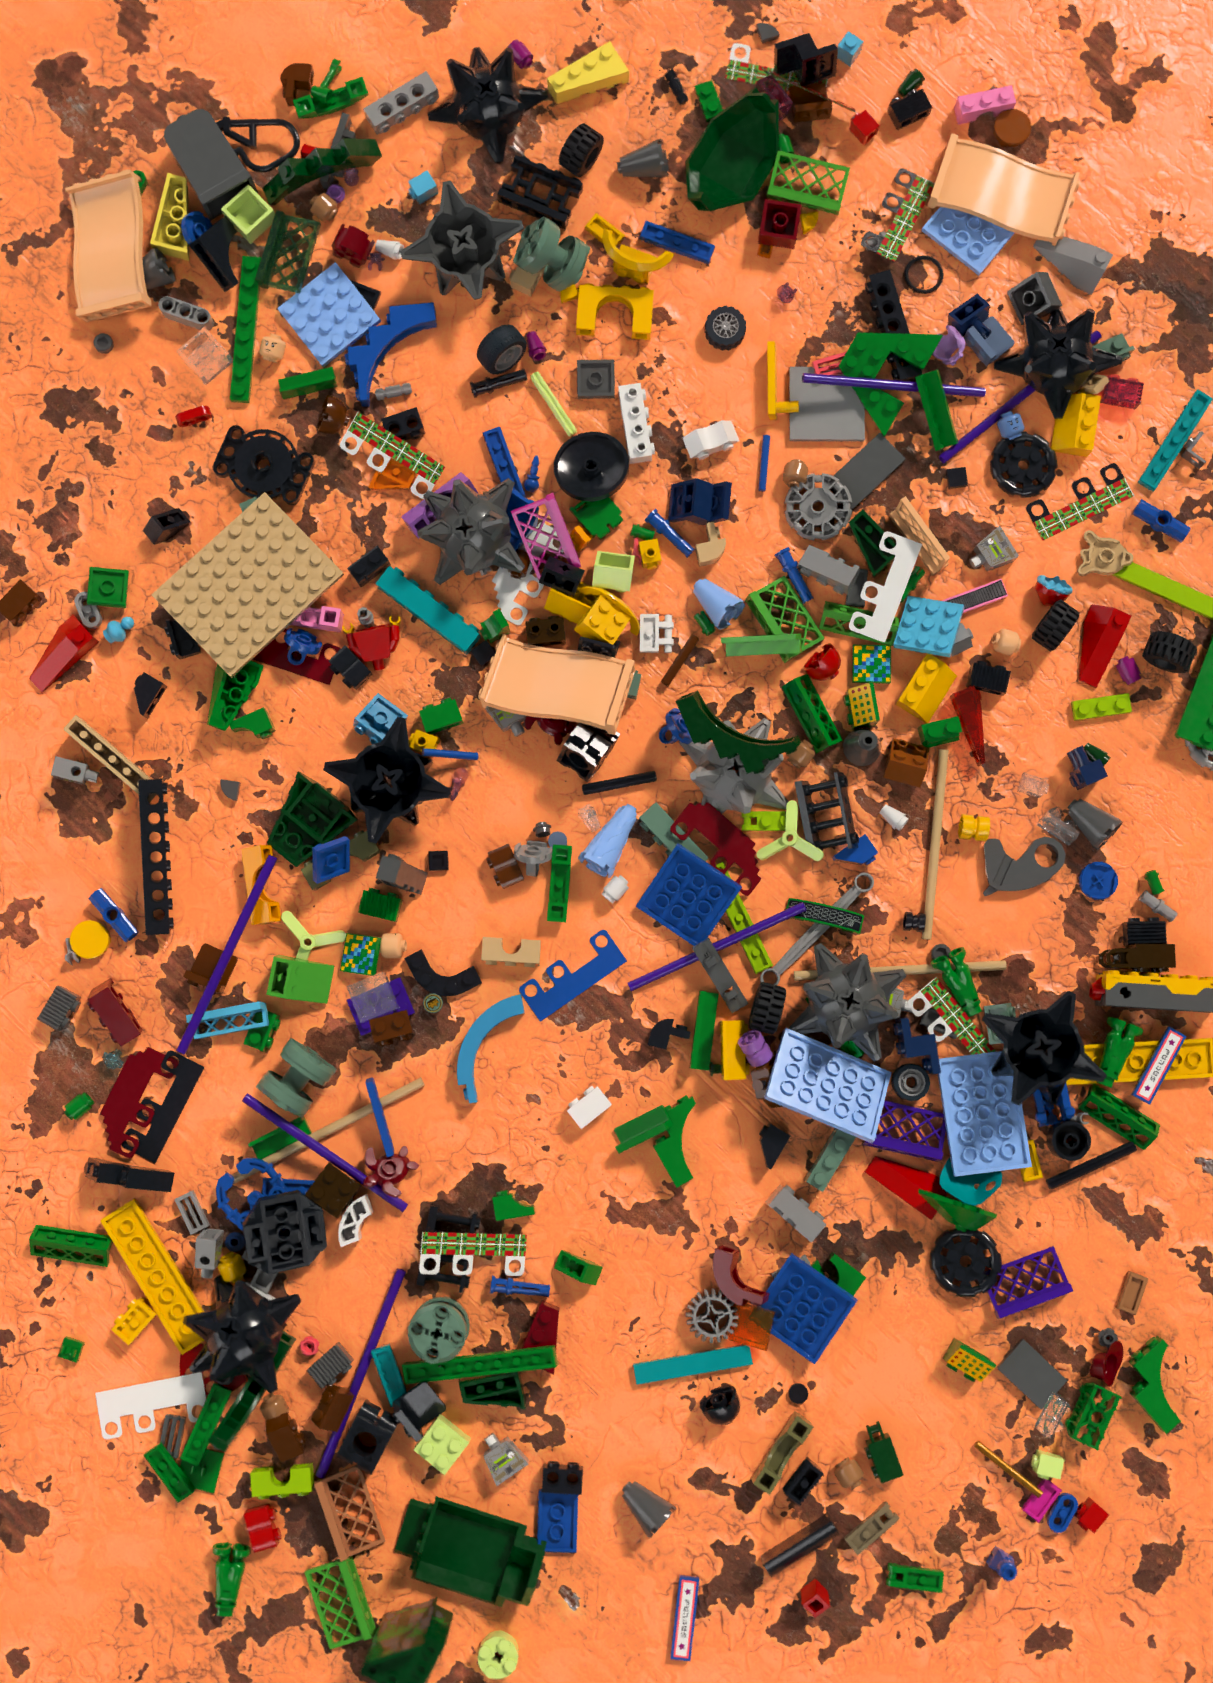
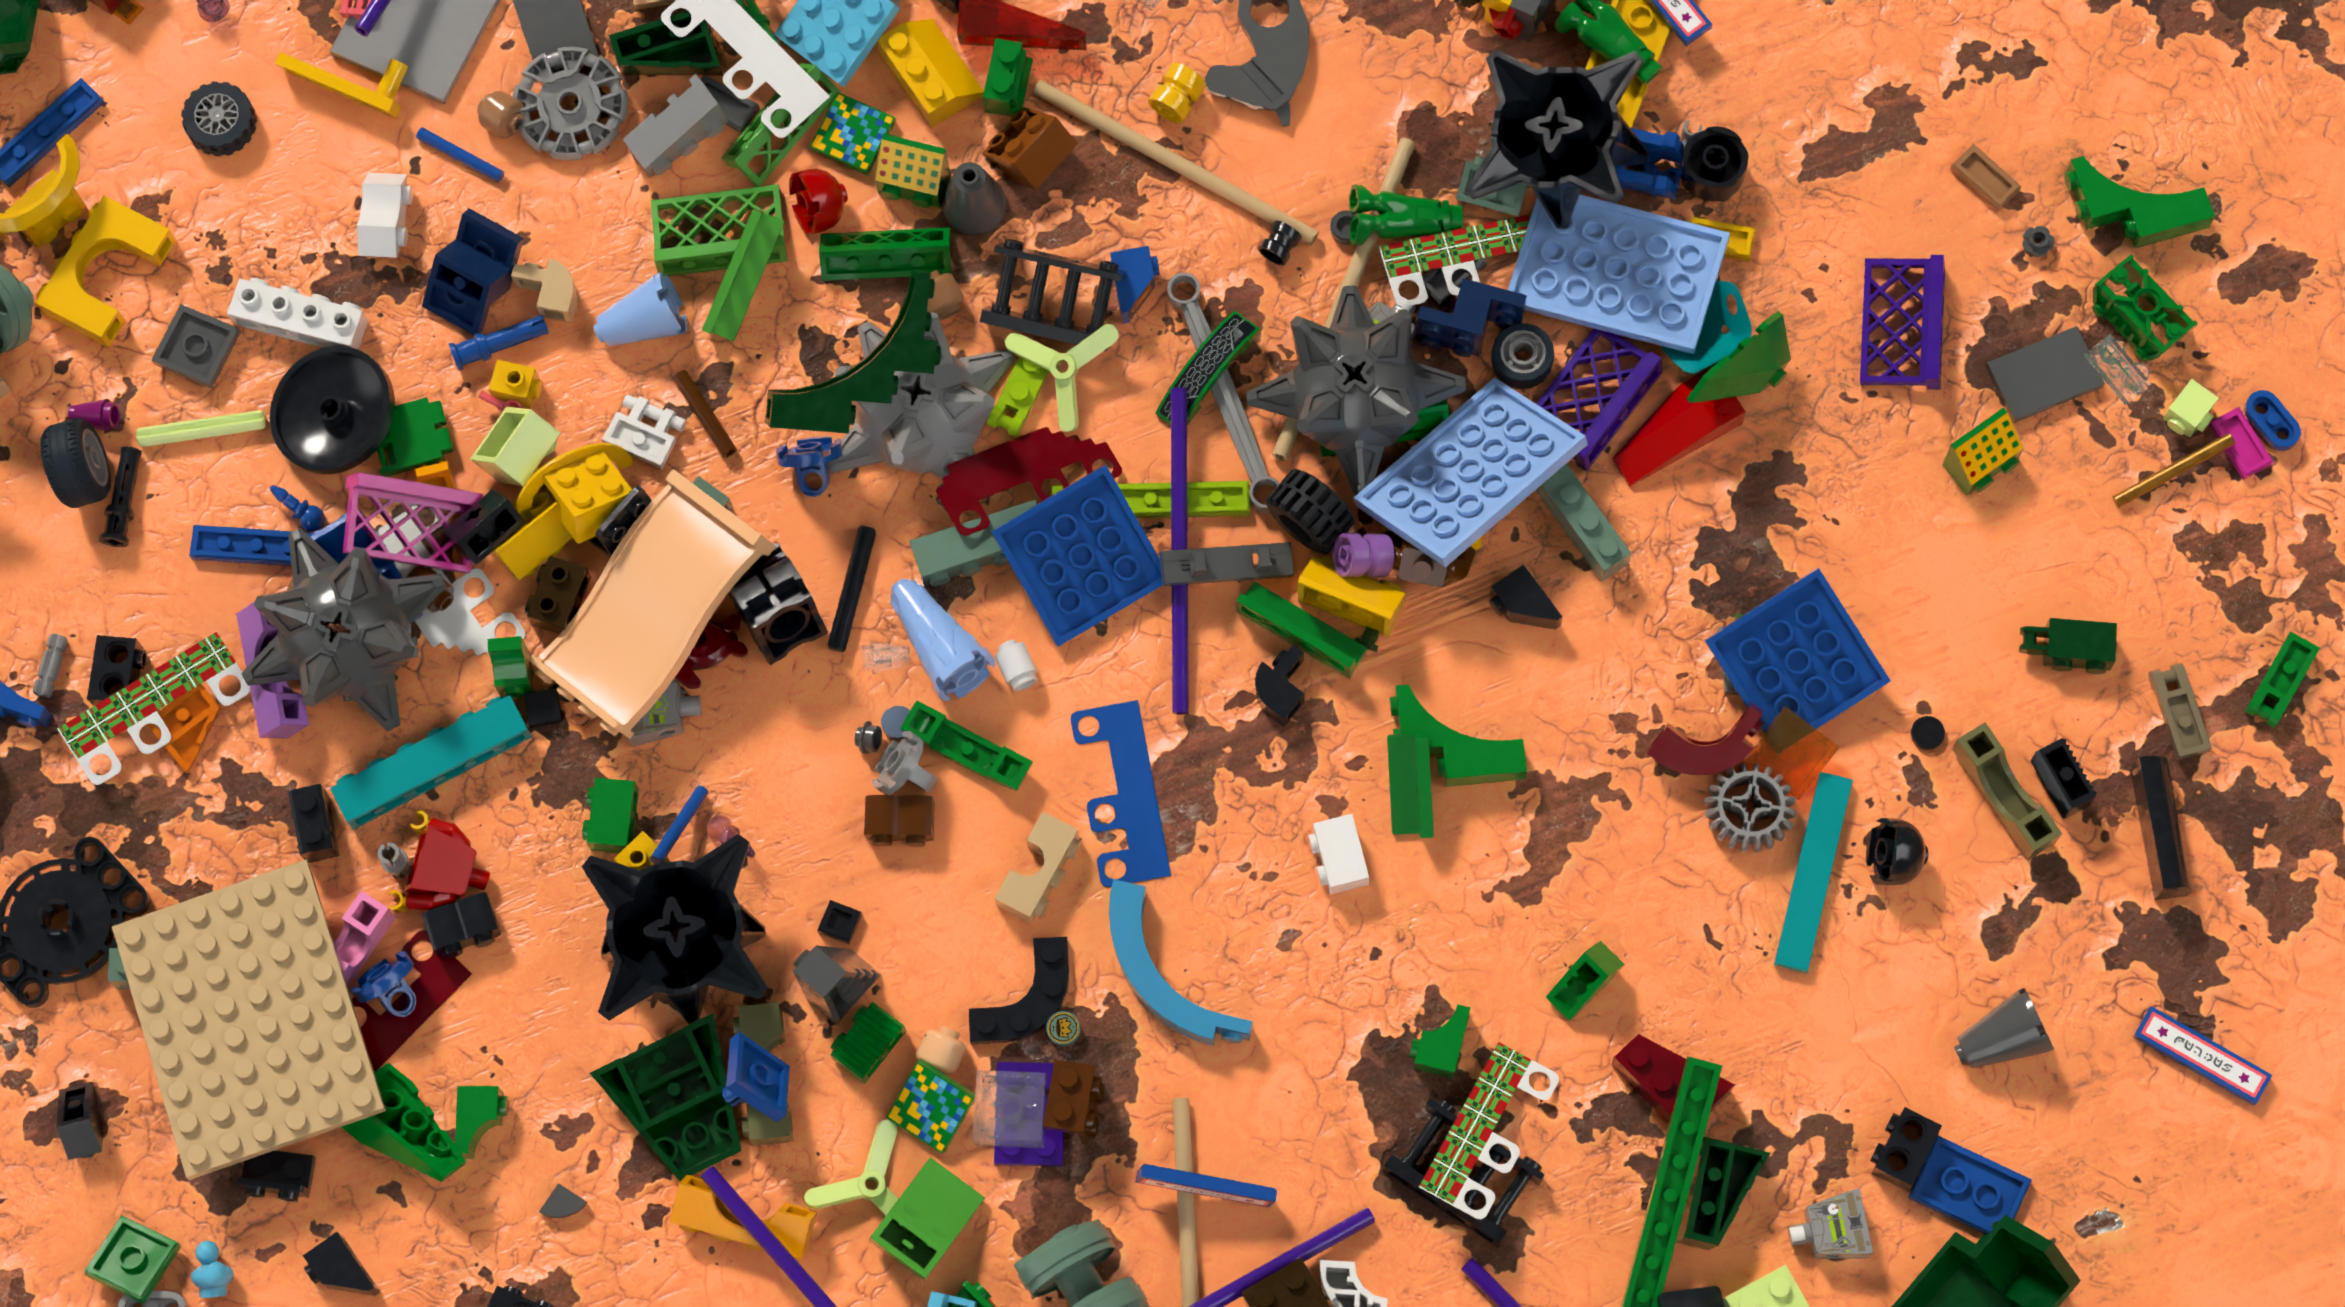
camera: 60 degrees left, 10 degrees down
reddish brown cylinder [317,395,350,434] -> none
dark azure plate [353,693,408,744] -> none
dark red animal [363,1146,419,1198] -> none
sand green piece [408,1296,470,1364] -> none
blue pin [490,1276,550,1297] -> none
yellow tile [560,284,579,304] -> none
green pin [630,524,655,540] -> none
green pin [694,611,716,636] -> none
light grey wedge [765,1184,826,1243] -> none
blue pin [774,547,814,604] -> none
red brick [800,1578,830,1618] -> none
green arch [828,1252,866,1296] -> none
medium nougat head [834,1458,864,1490] -> none
white cone [879,804,909,831] -> none
black plate [930,1229,1002,1298] -> none
blue piece [986,1546,1017,1581] -> none
black axle [1046,1142,1137,1189] -> none
red brick [1074,1497,1109,1534] -> none
green fence [1078,1084,1160,1151] -> none
dark red piece [1089,1341,1124,1387] -> none

